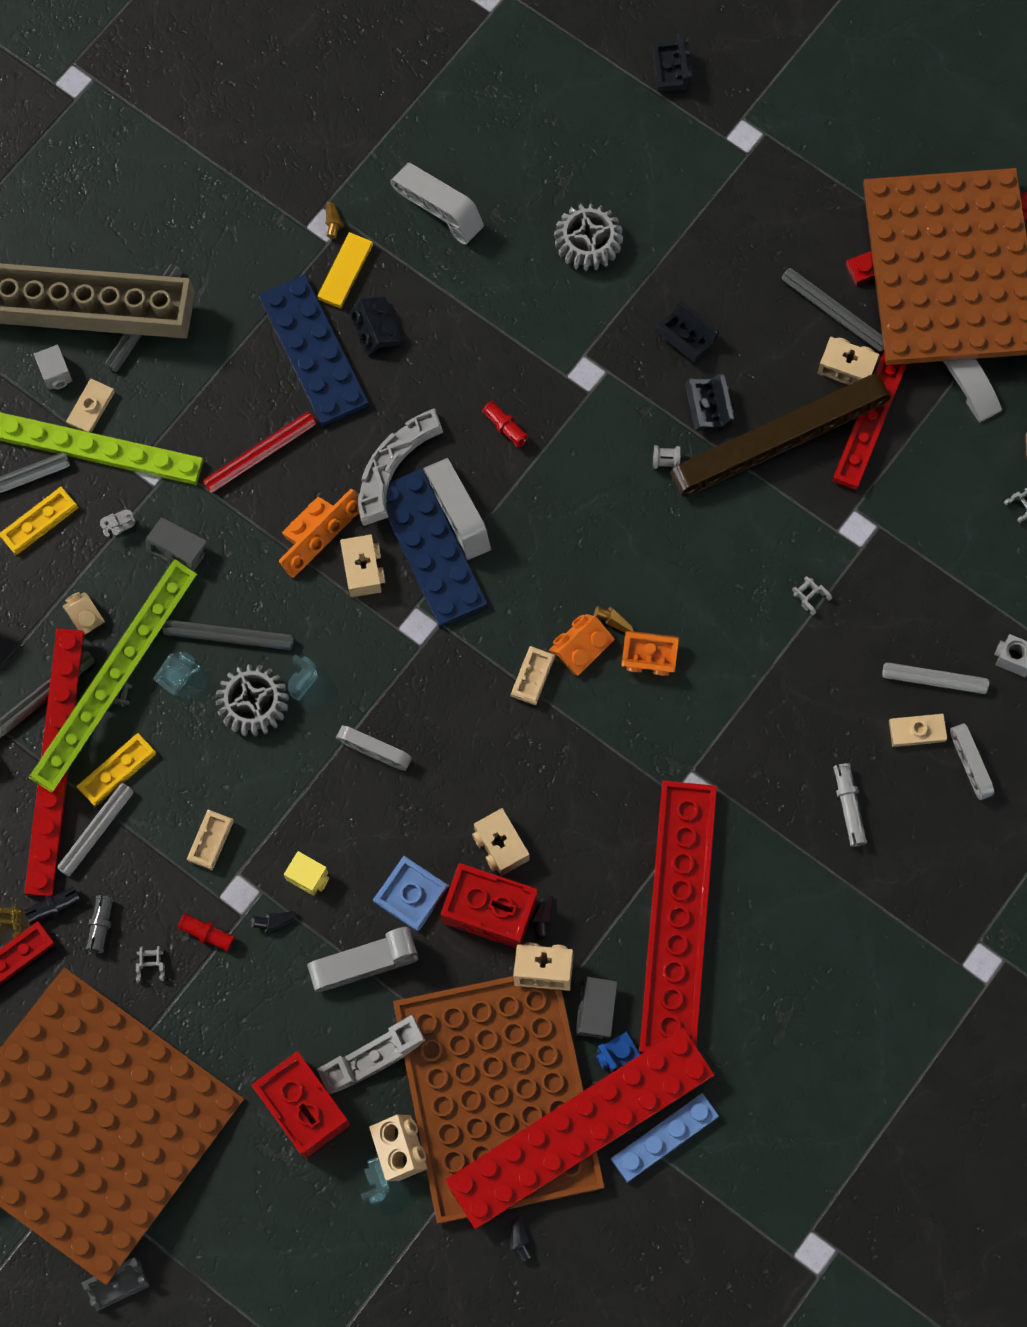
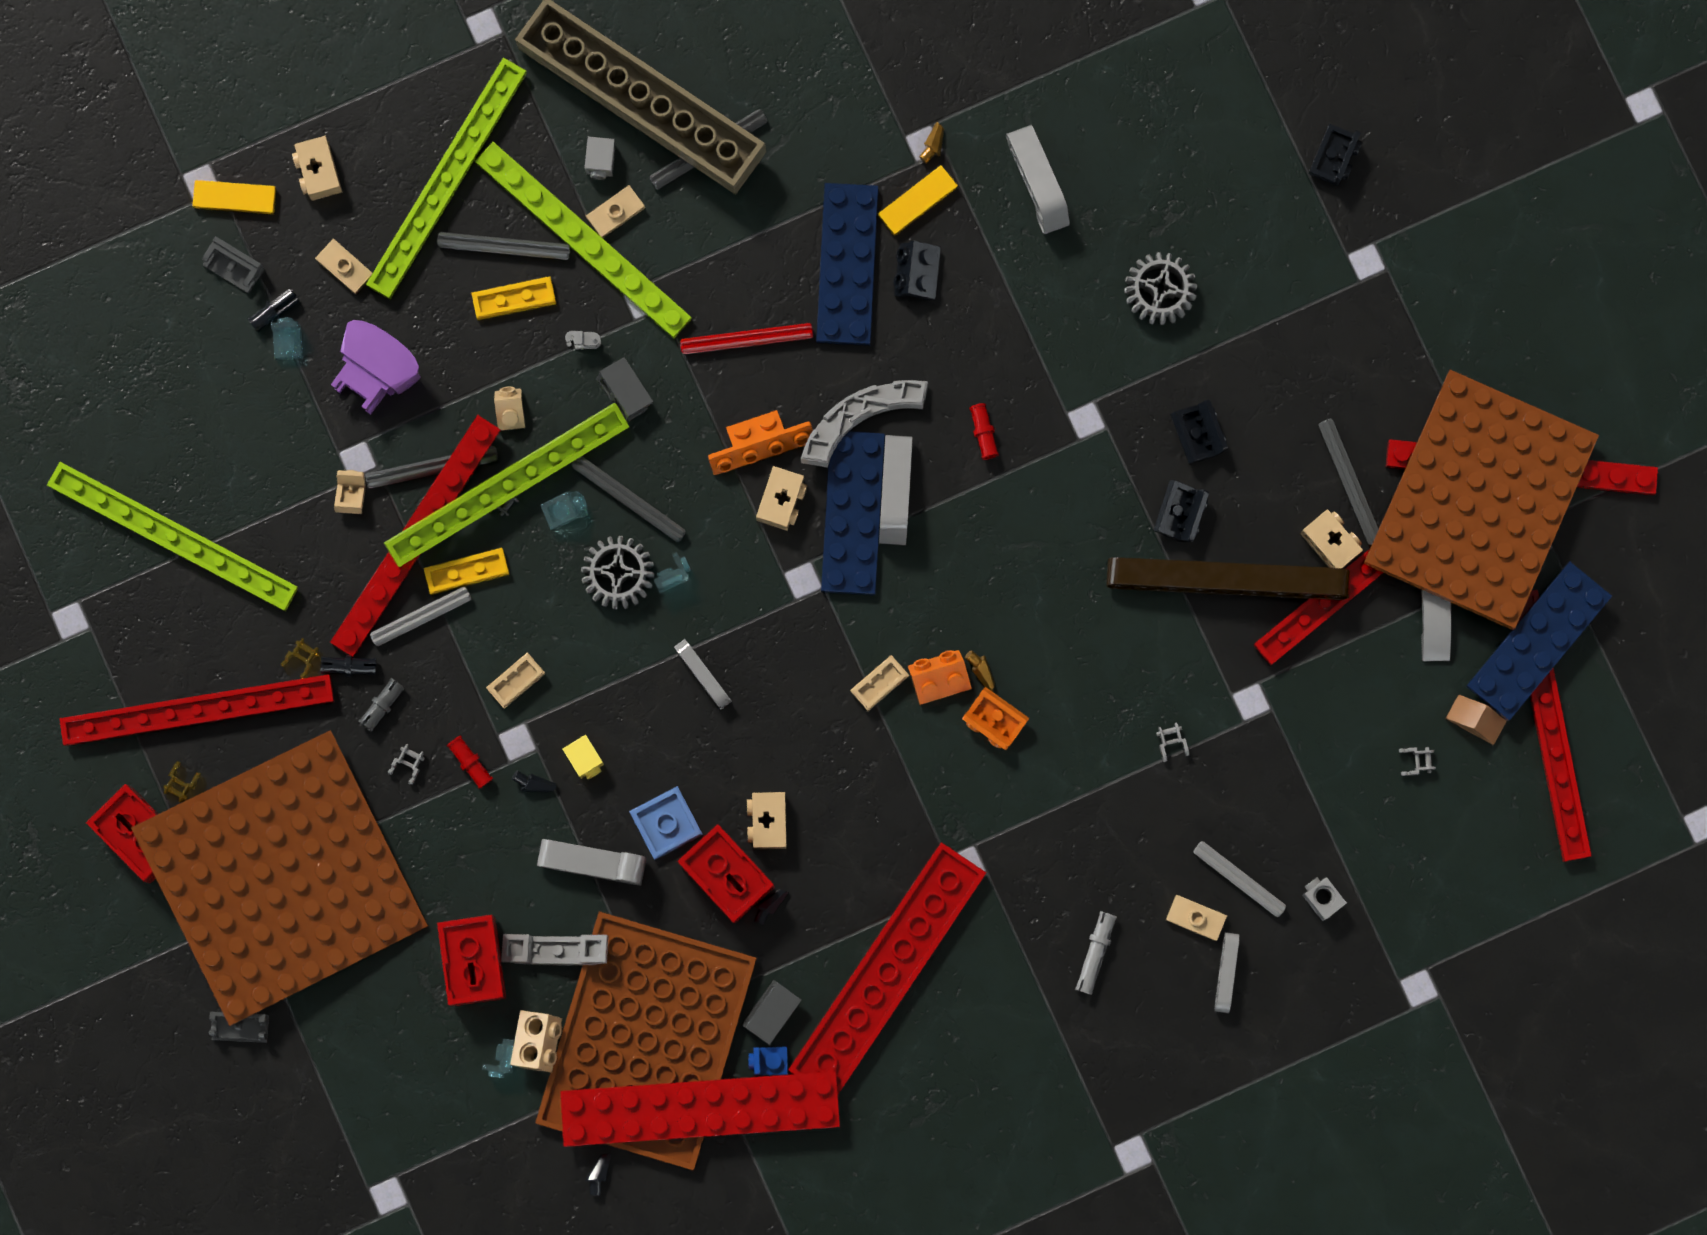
camera: 25 degrees right, 10 degrees up
tan brick [513,942,573,991] -> none
medium blue plate [610,1093,719,1183] -> none
light grey bush [653,445,680,469] -> none

